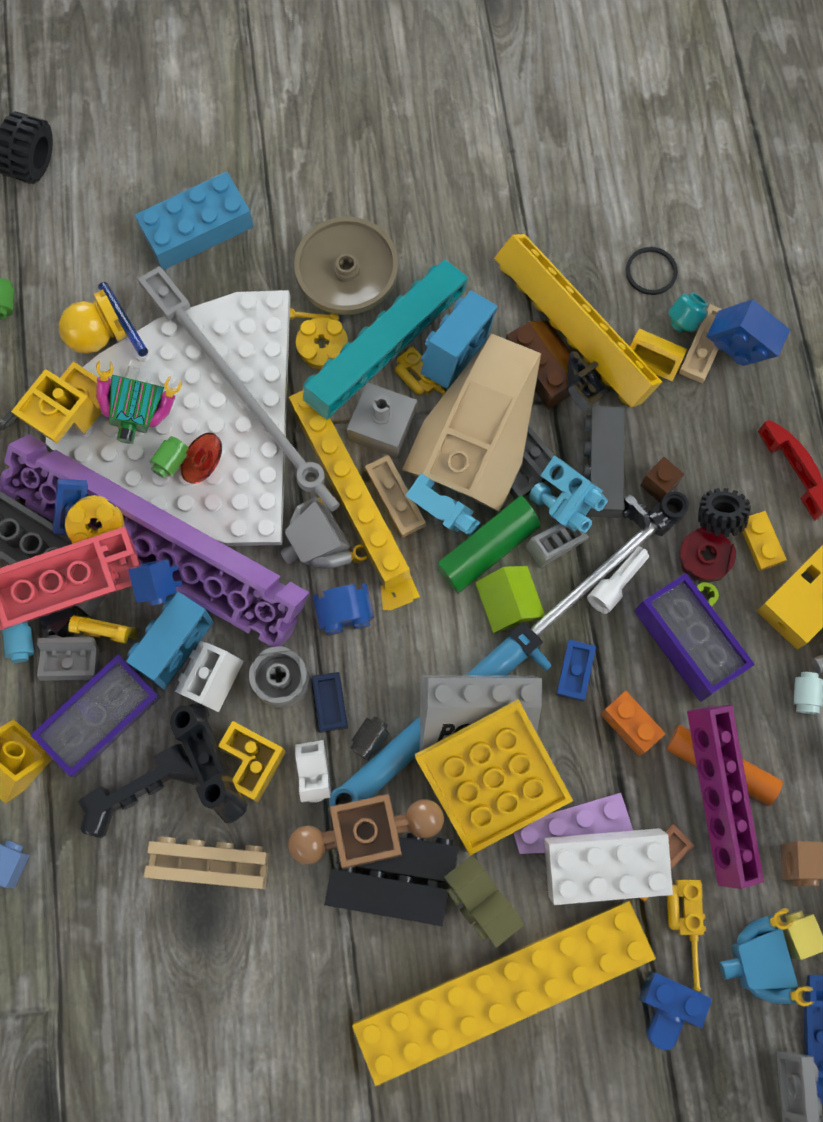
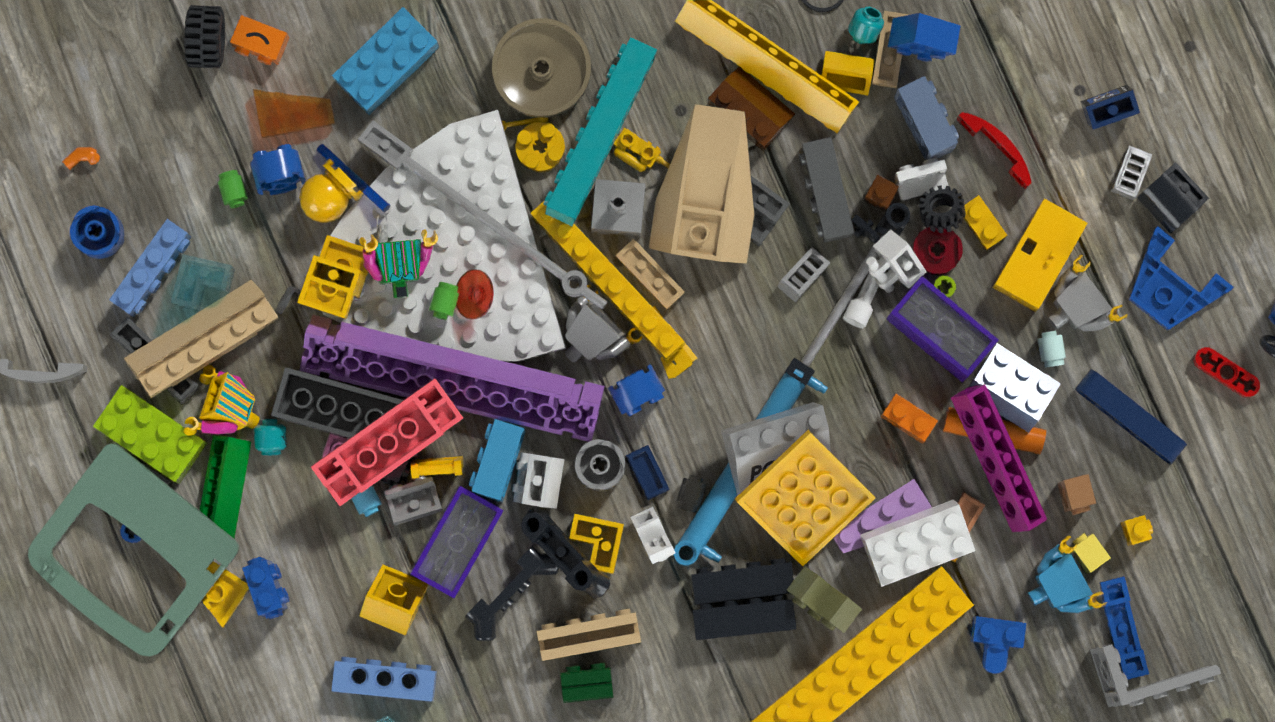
camera: 15 degrees left, 10 degrees up
blue plate [53,479,88,534] -> none
yellow plate [65,495,124,544] -> none
blue brick [128,559,182,605] -> none
medium nougat brick [288,794,444,869] -> none
medium azure hips [405,473,482,536] -> none
dark azure brick [421,290,498,390] -> none
green brick [437,495,541,594] -> none
lime slope [475,566,545,634] -> none
medium azure hips [529,455,608,533] -> none
blue plate [556,639,596,702] -> none
black slope [567,351,610,412] -> none
yellow piece [667,880,706,992] -> none
none -> orange brick [230,15,290,65]
none -> blue brick [250,144,306,195]
none -> clear orange wing [253,89,336,138]
none -> dark green brick [560,663,614,703]
none -> white brick [866,230,927,293]
none -> sand blue brick [894,76,959,160]
none -> white bracket [894,158,948,201]
none -> brick [969,343,1060,433]

